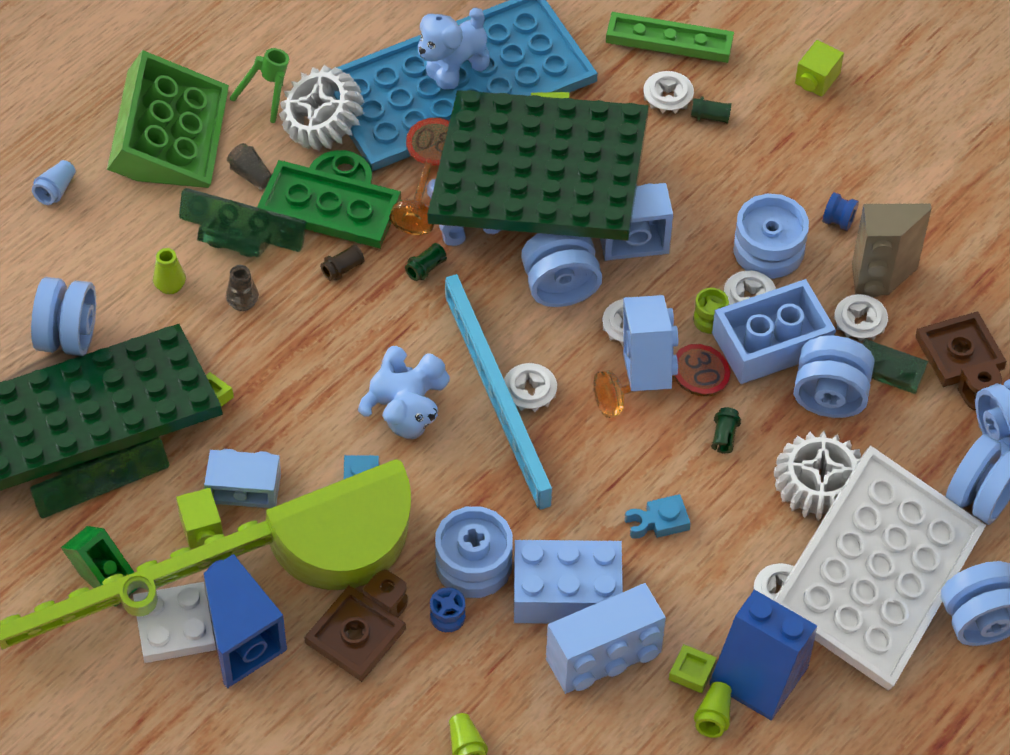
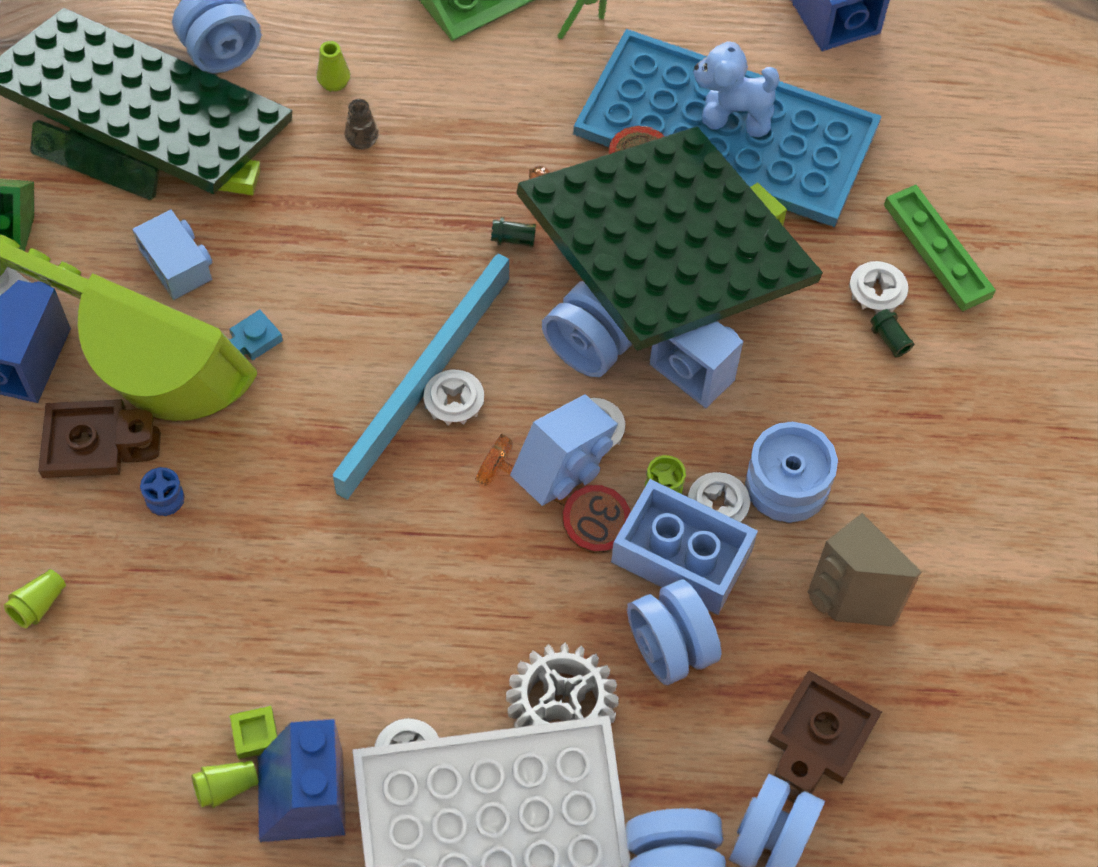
camera: 50 degrees right, 5 degrees up
lime brick [176,488,223,549] -> none
clear green bracket [179,188,306,257] -> none
clear smoke cone [227,143,272,190] -> none
green plate [256,150,401,249] -> none
white gear [279,65,364,151] -> none
dark brown pin [320,244,365,281] -> none
light blue animal [358,346,450,439] -> none
light blue wheel [435,506,513,598] -> none
light blue brick [514,540,623,624] -> none
light blue brick [546,583,666,694] -> none
dark azure plate [625,494,691,539] -> none
dark green pin [711,407,741,454] -> none
lime brick [795,40,844,97] -> none
blue wheel [822,192,859,231] -> none
white gear [834,294,888,342] -> none
clear green plate [863,339,928,394] -> none

